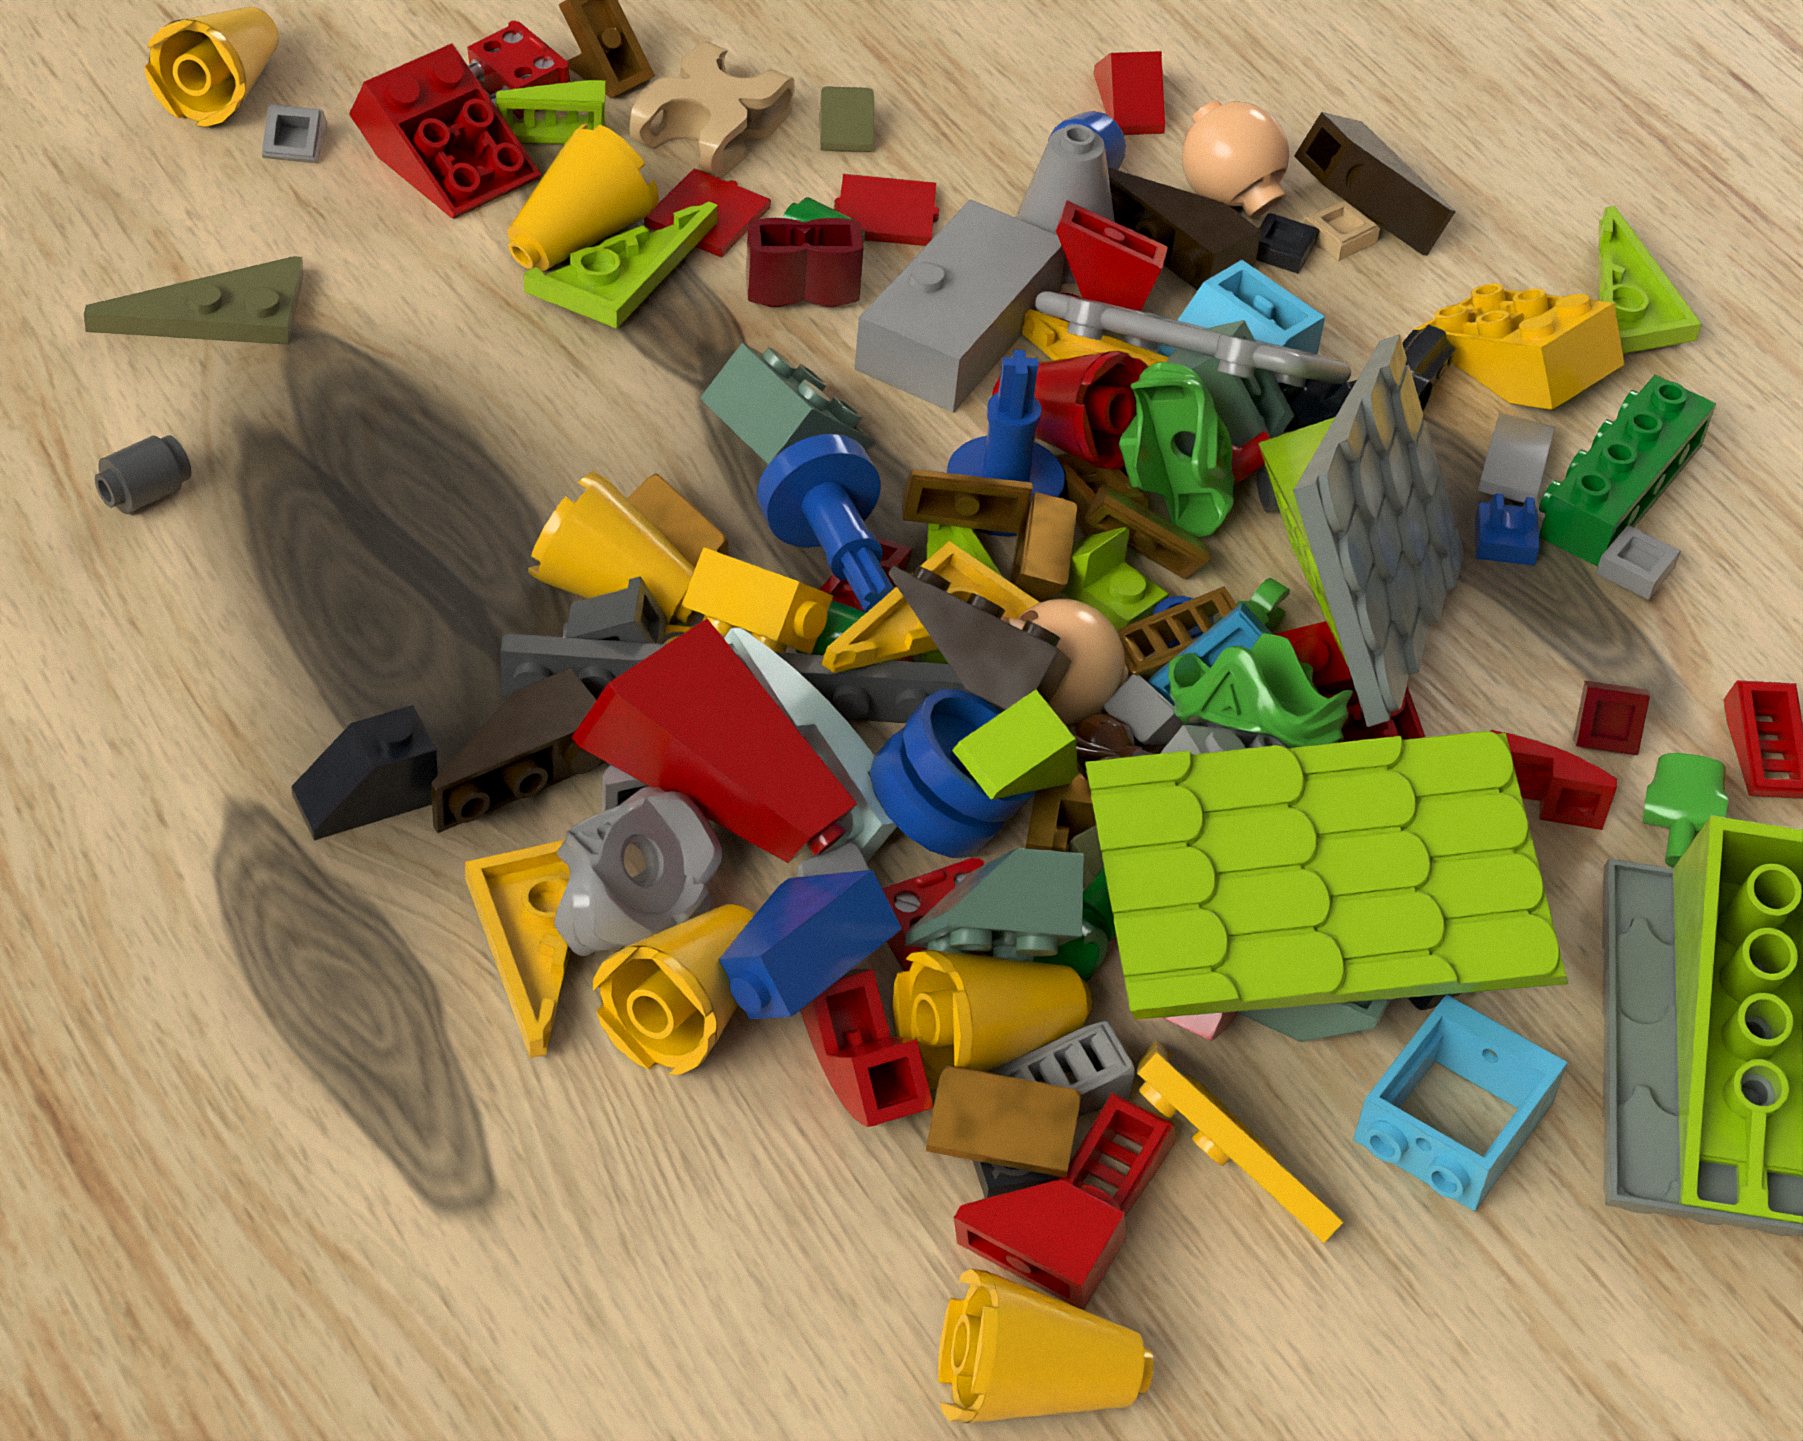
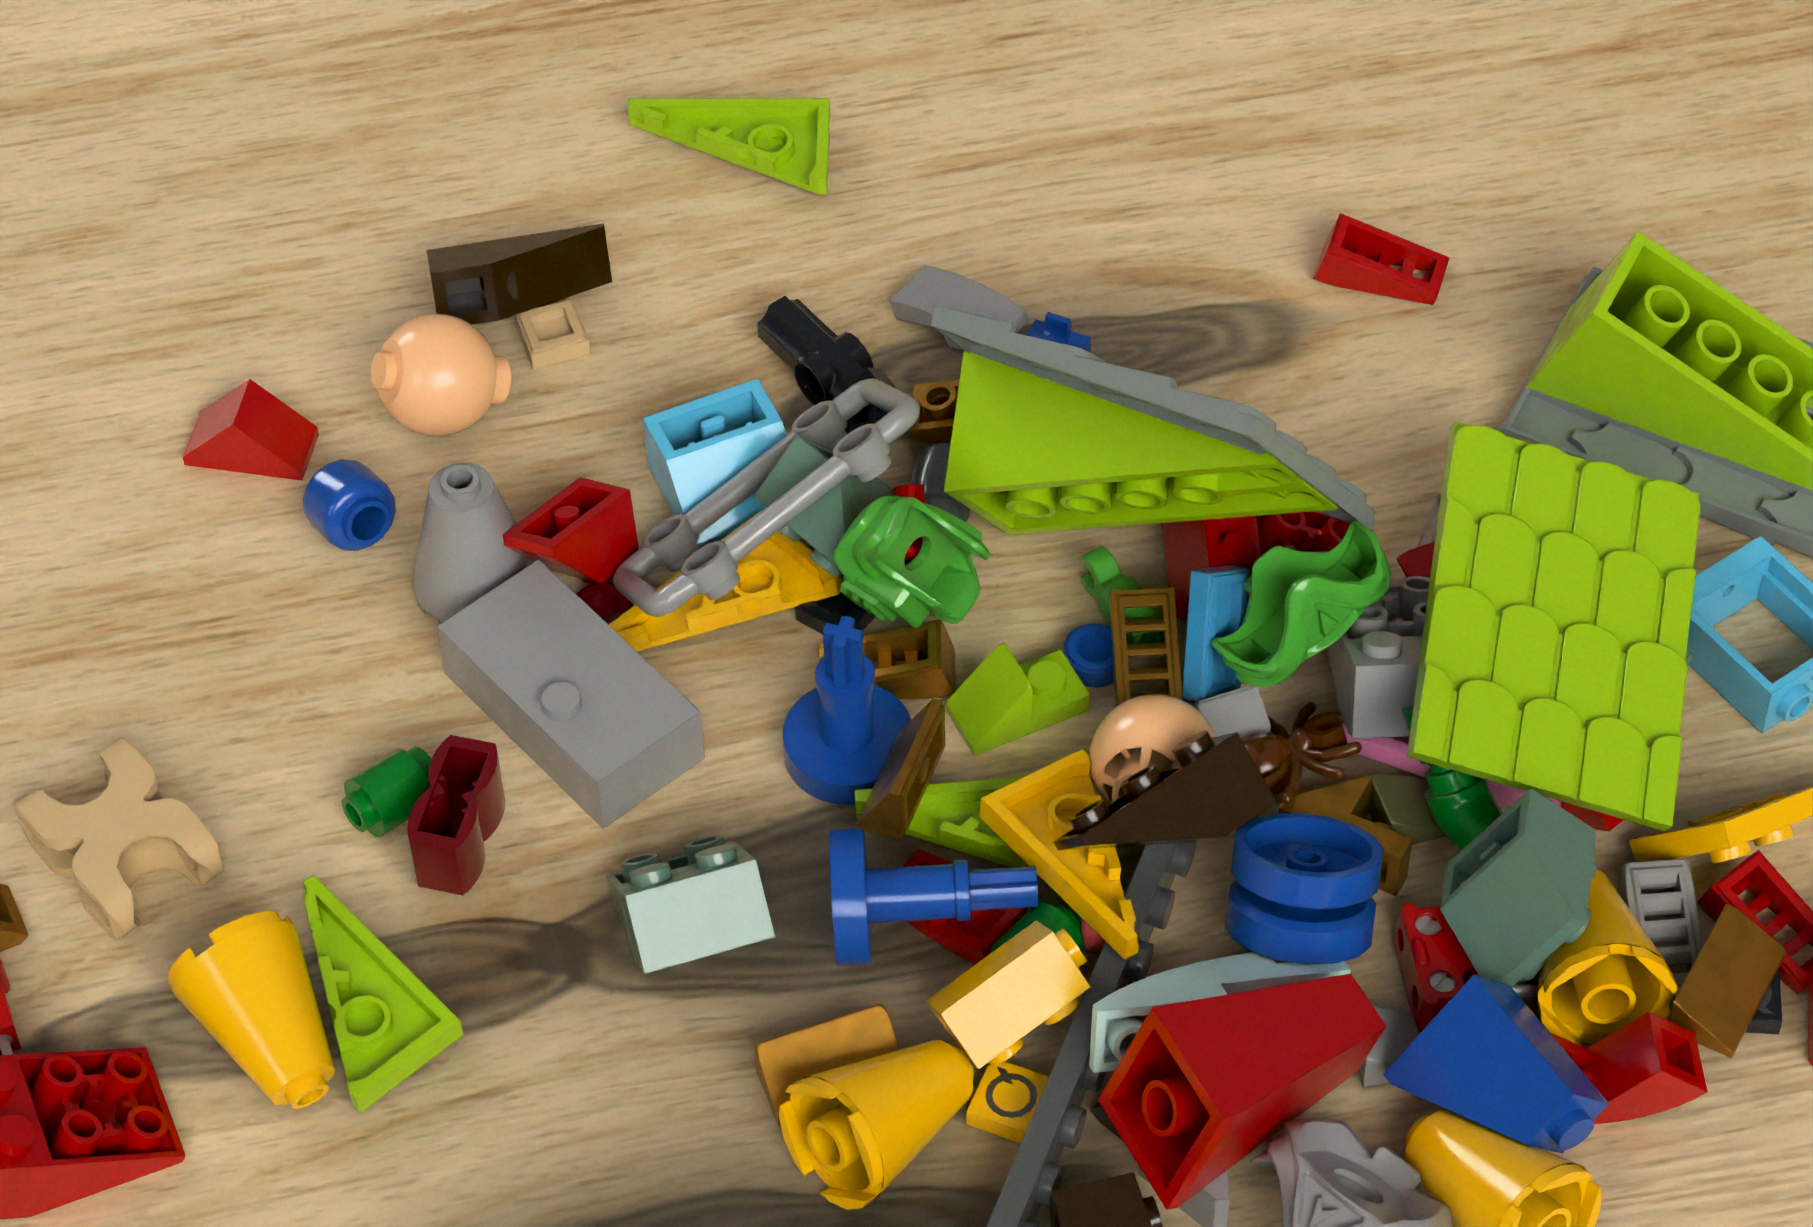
camera: 65 degrees left, 5 degrees up
lime slope [496,80,606,144] -> none
dark grey brick [563,576,667,644] -> none
red piece [644,168,771,258] -> none
olive slope [819,86,874,152] -> none
red piece [834,174,940,246] -> none
lime slope [952,690,1078,800] -> none
red cone [992,351,1148,469] -> none
pearl gold slope [1010,492,1077,603] -> none
pearl gold slope [1084,484,1211,579] -> none
dark brown slope [1108,167,1261,291] -> none
black tile [1256,213,1319,274] -> none
yellow slope [1414,283,1625,410] -> none
red slope [1490,730,1617,830] -> none
green brick [1539,374,1716,567] -> none
dark red tile [1573,680,1650,755] -> none
light grey plate [1596,525,1681,600] -> none
bright green piece [1642,753,1729,868] -> none

